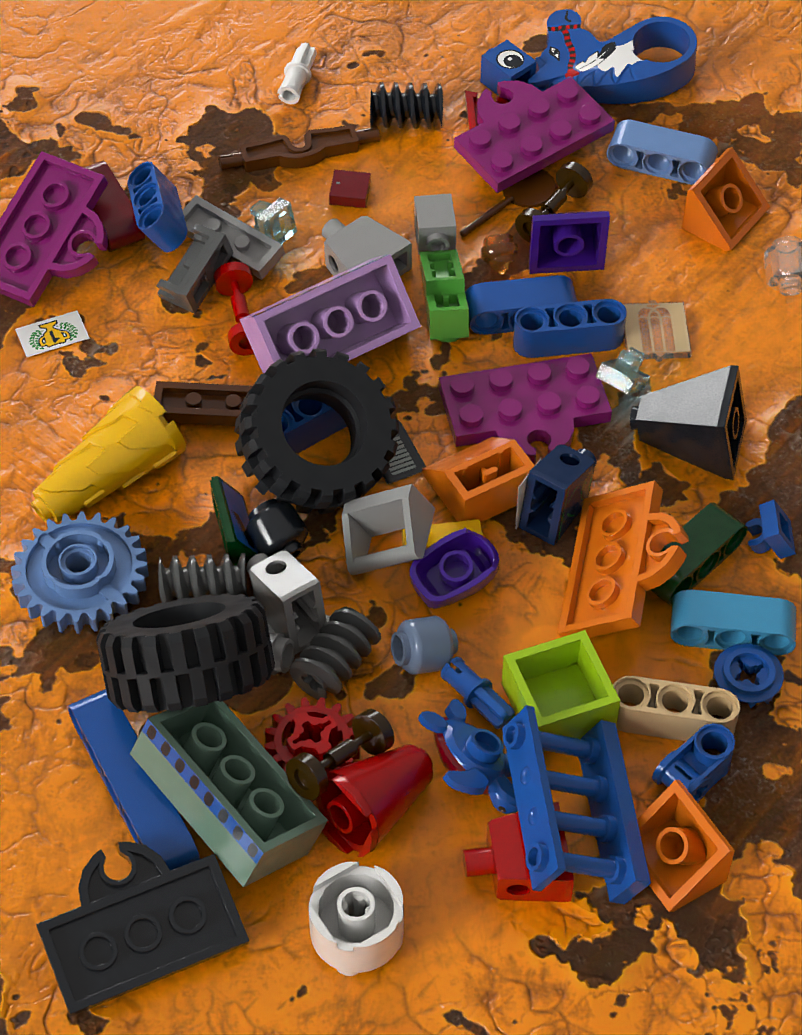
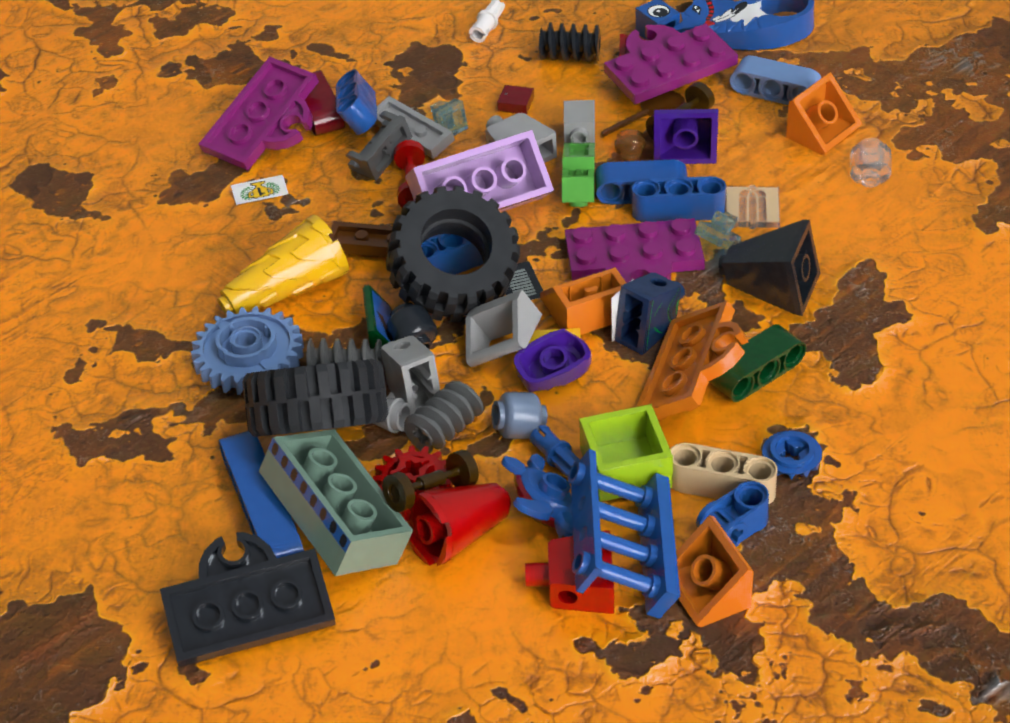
camera: 10 degrees right, 10 degrees down
reddish brown piece [218,124,380,172] -> none
white brick [308,862,404,976] -> none
dark azure beam [670,590,797,655] -> none
blue tile [746,500,796,559] -> none

